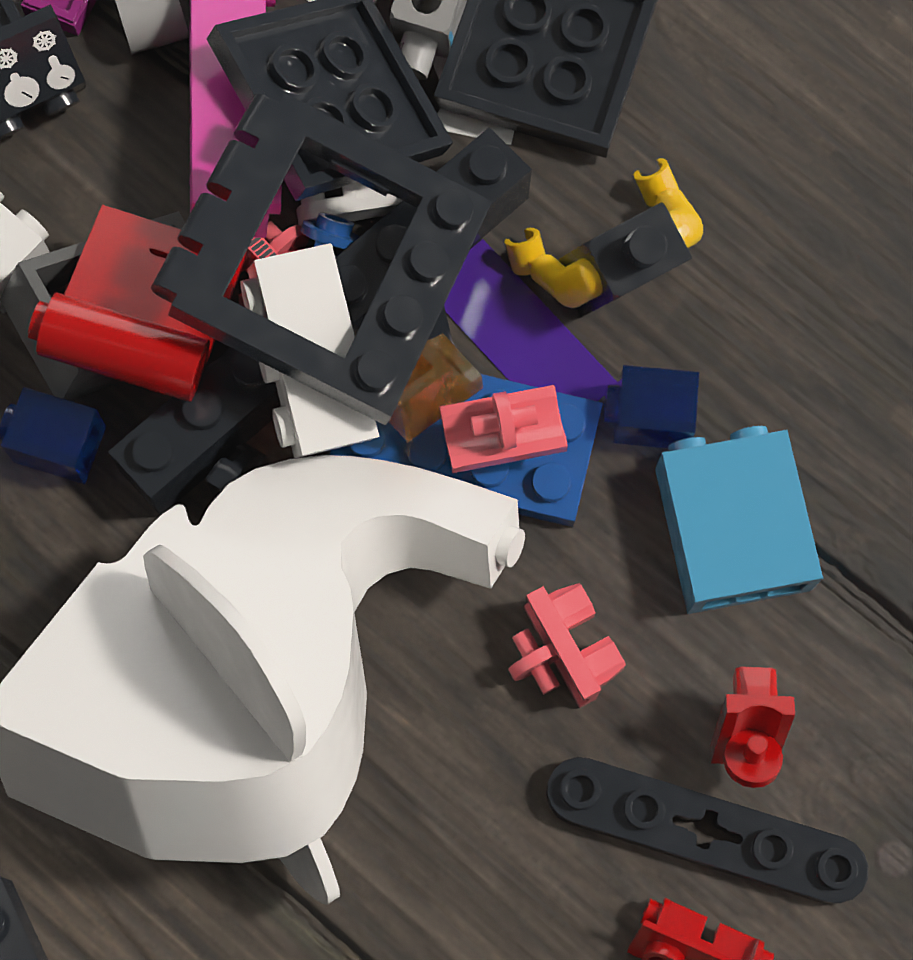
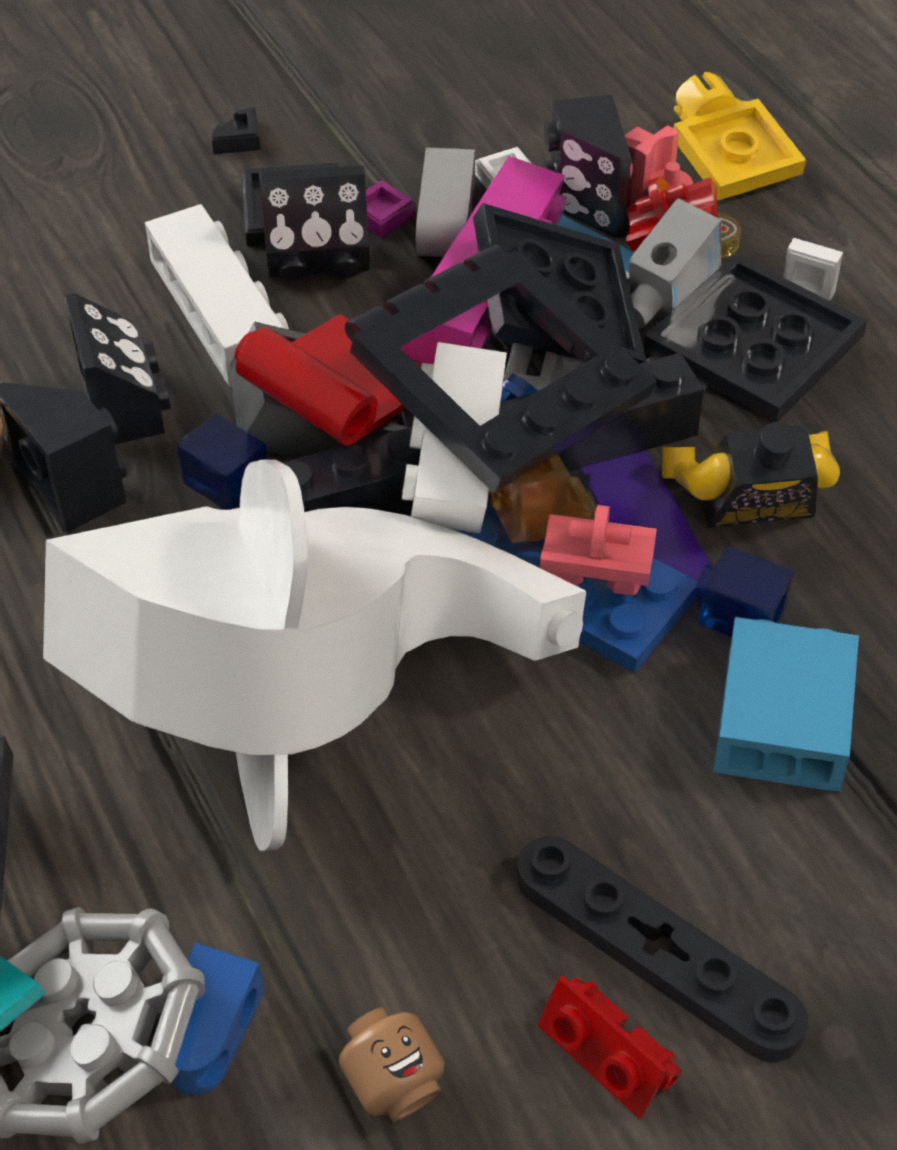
camera: 25 degrees right, 25 degrees down
coral hips [508,583,626,708] -> none
red hips [710,667,795,788] -> none

